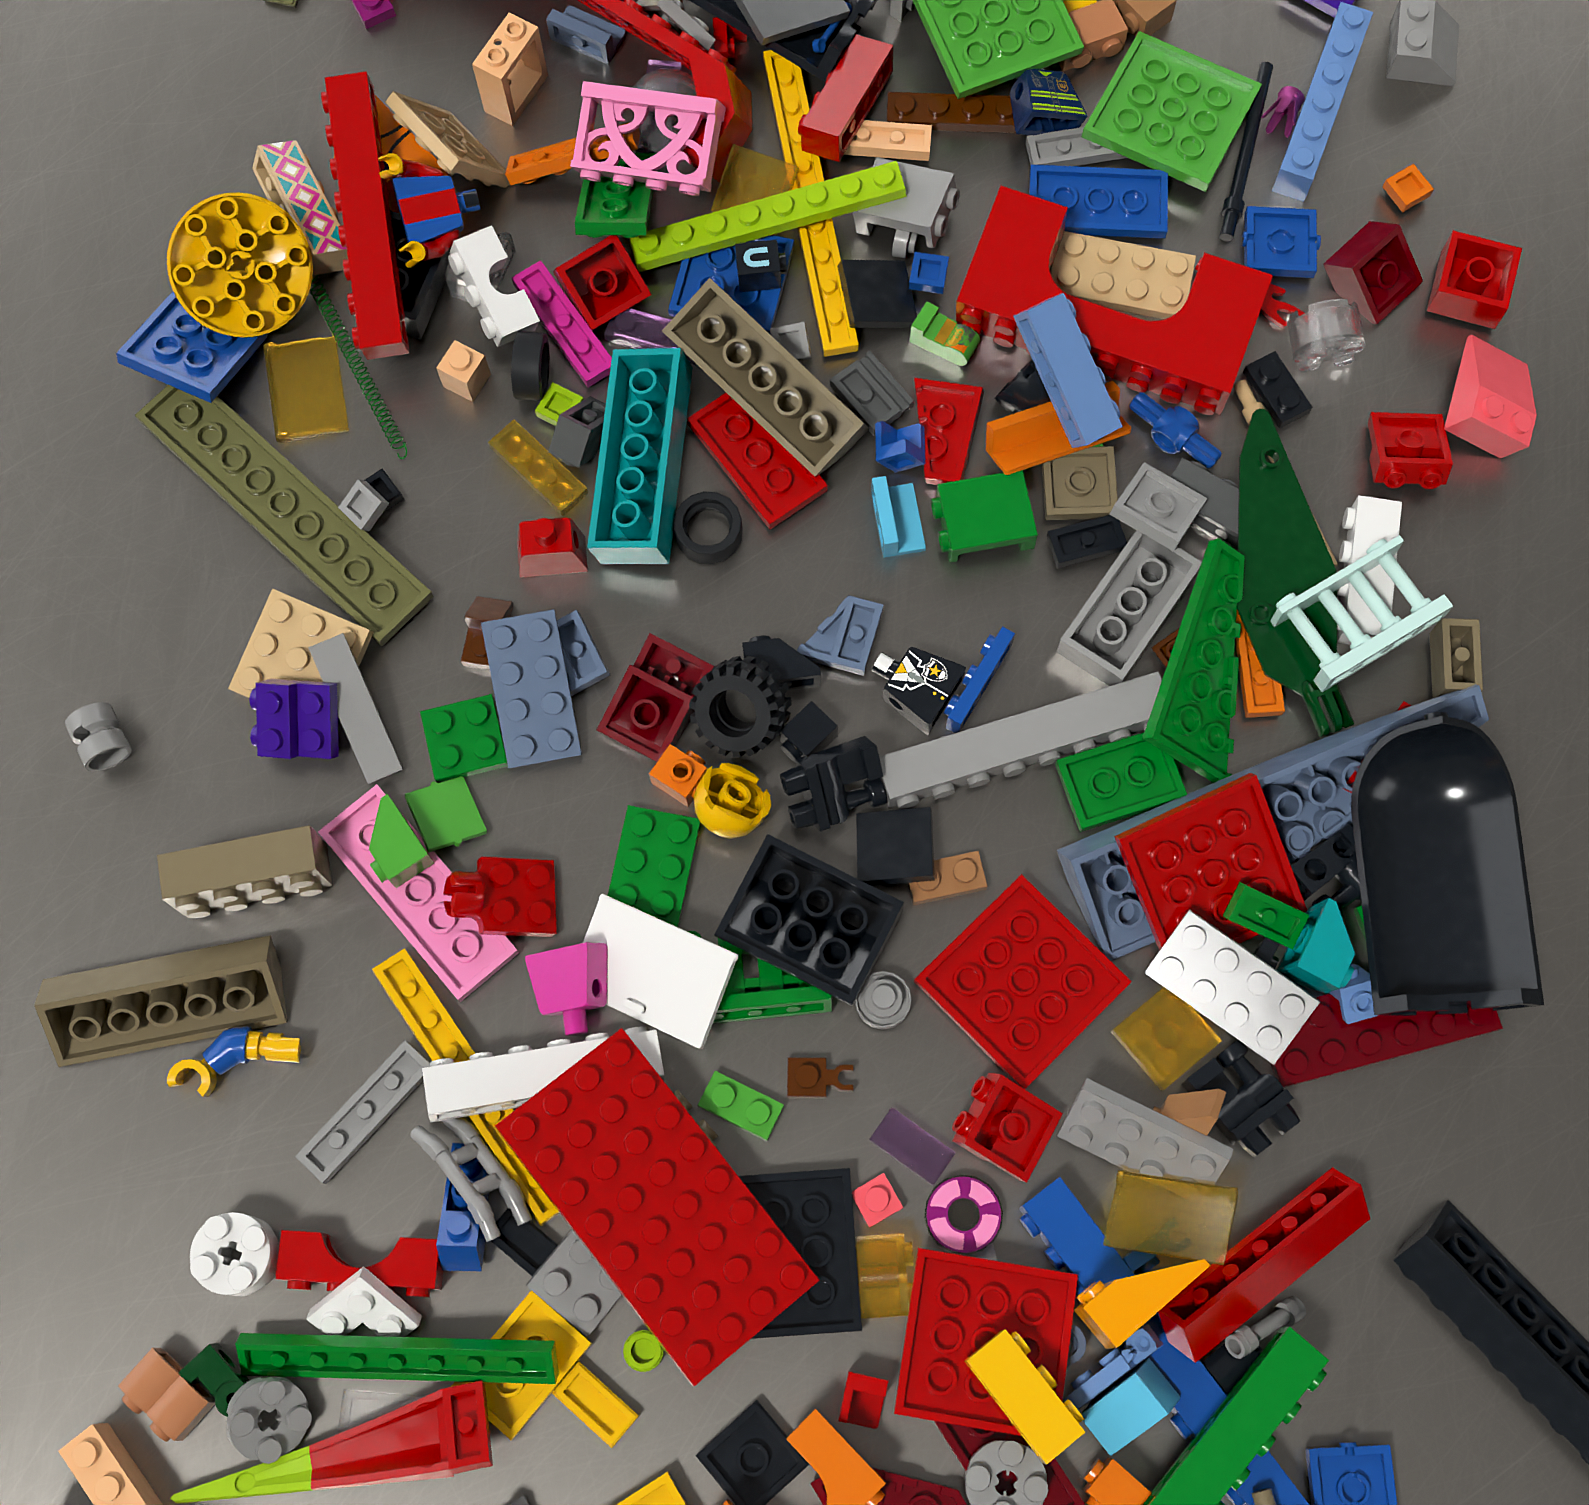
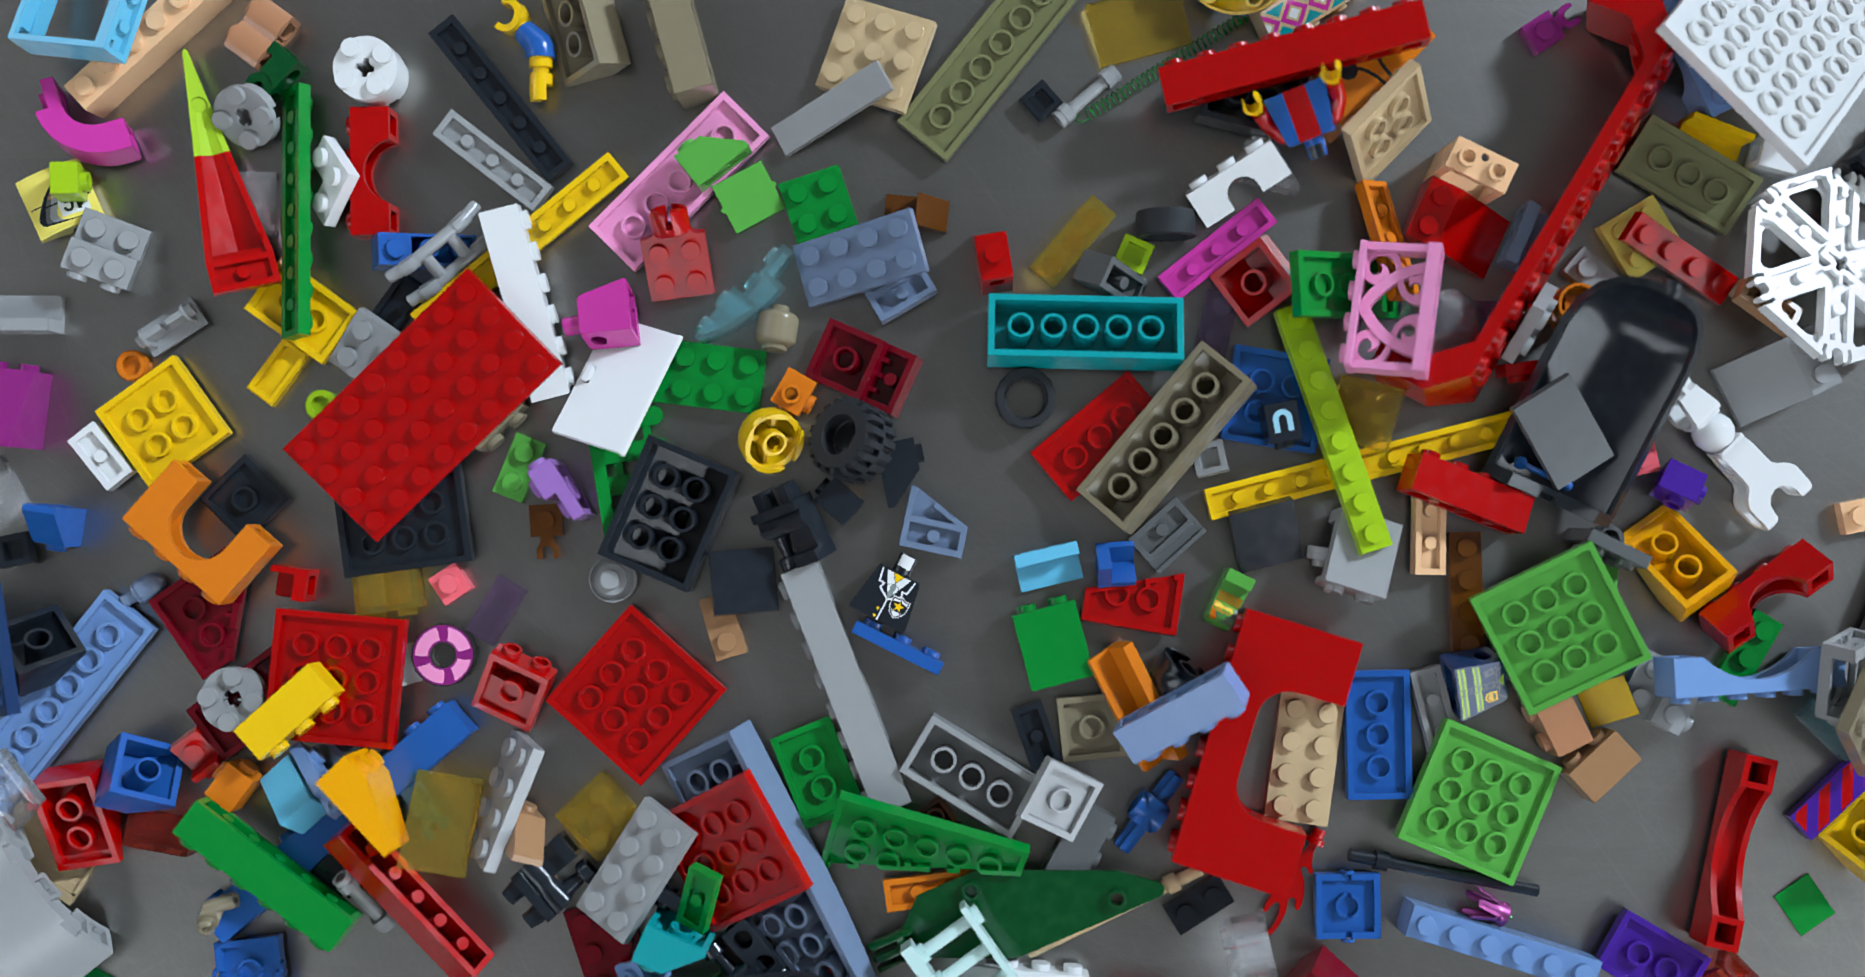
camera: 85 degrees right, 15 degrees up
dark purple plate [249,679,339,759] -> none
light grey plate [338,479,389,531] -> none
light nougat brick [436,340,491,402] -> none
blue tile [909,252,949,294] -> none
none -> black plate [428,14,575,184]
none -> medium lavender plate [527,457,597,521]
none -> clear light blue slope [694,243,795,344]
none -> dark tan head [755,304,799,353]
none -> light grey bar [1052,64,1122,128]
none -> red slope [1401,176,1510,280]

